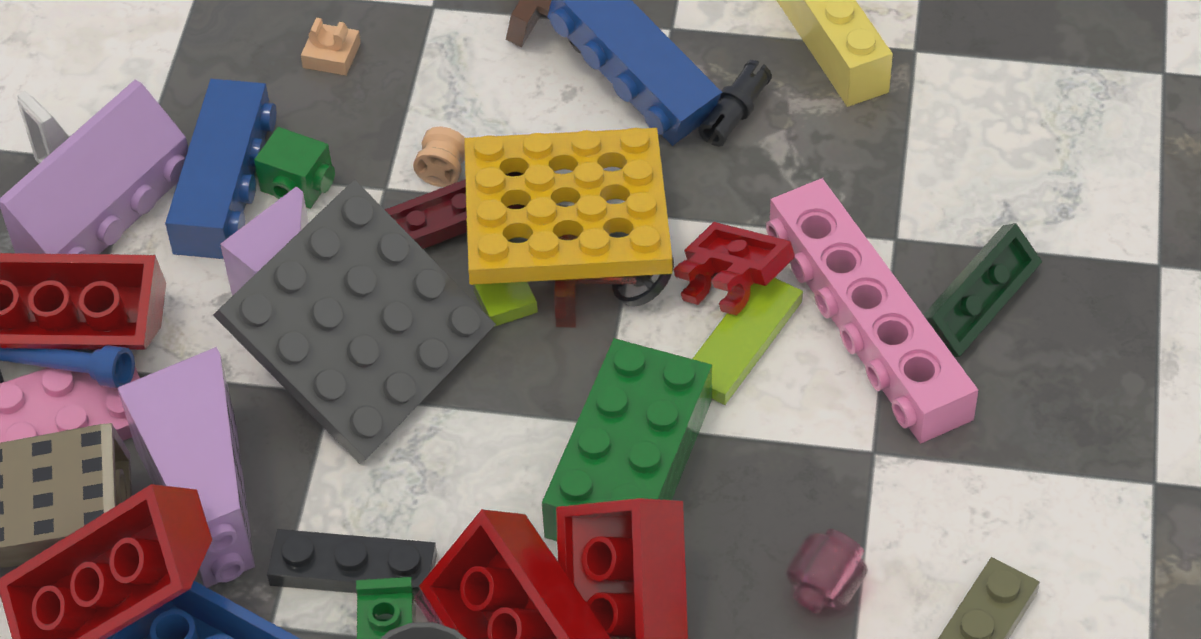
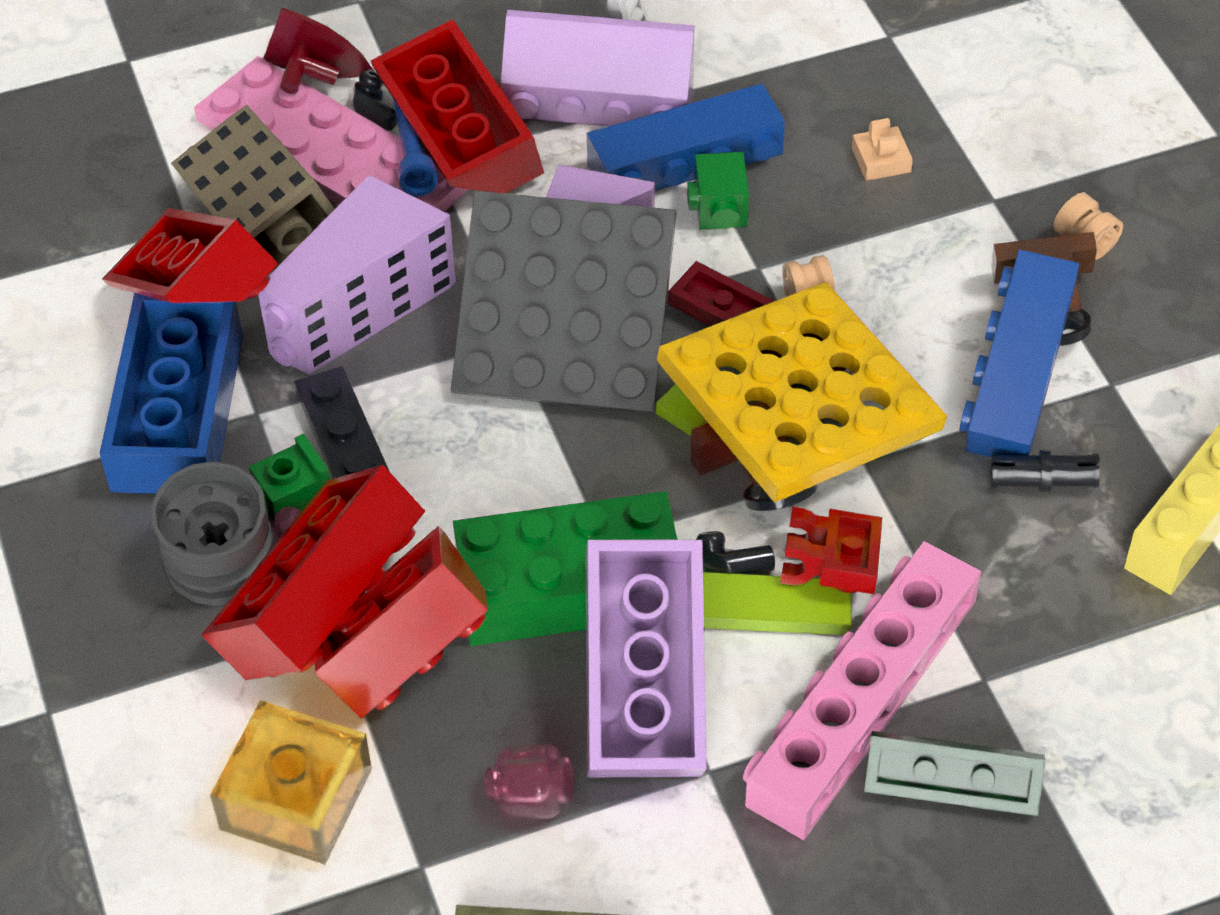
camera: 60 degrees right, 0 degrees up
none -> lavender brick [585,540,706,778]
none -> black arm [696,531,775,575]

